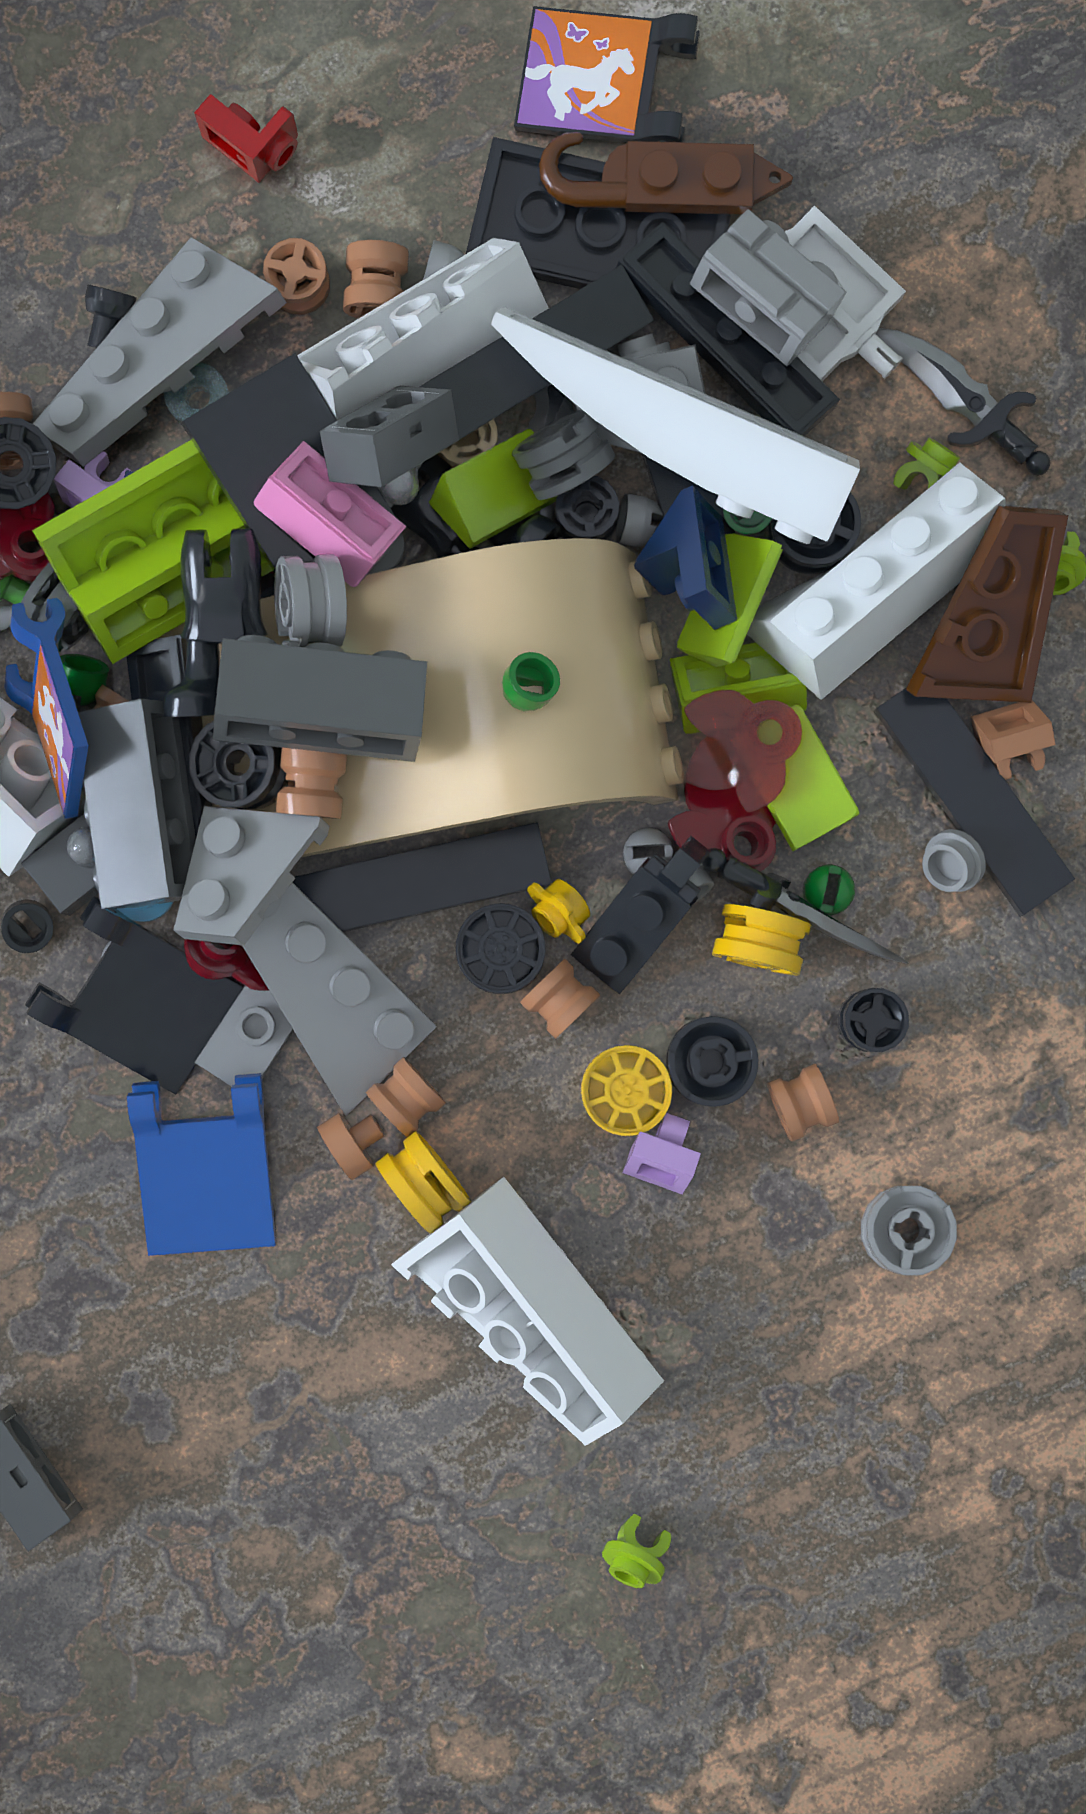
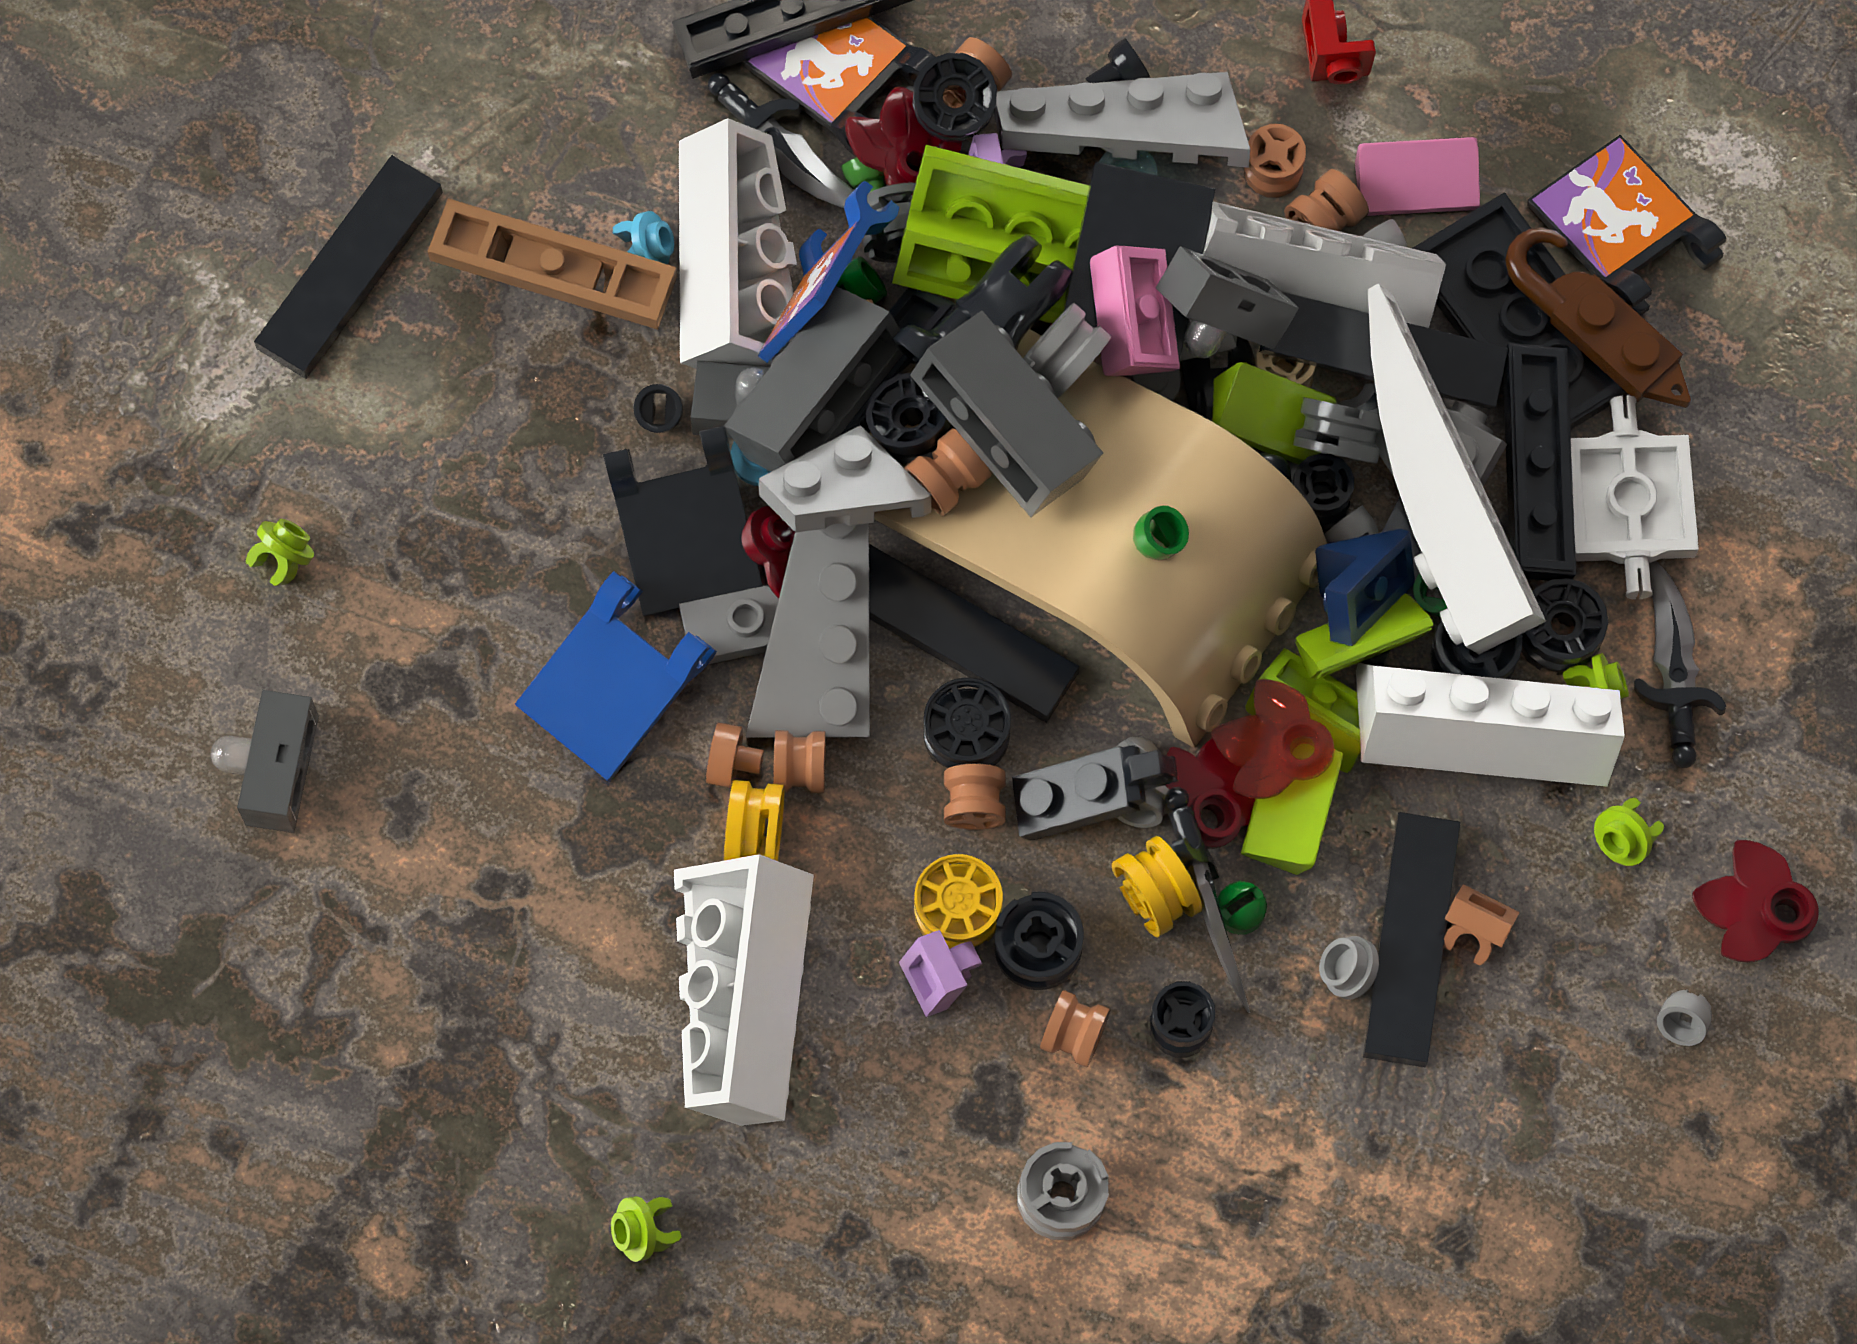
camera: 45 degrees right, 15 degrees down
yellow plate [527,879,590,944] -> none
light grey brick [690,209,847,366] -> none
reddish brown wing [906,505,1069,703] -> none
none -> bright pink slope [1355,137,1480,216]
none -> black wheel [1521,578,1609,675]

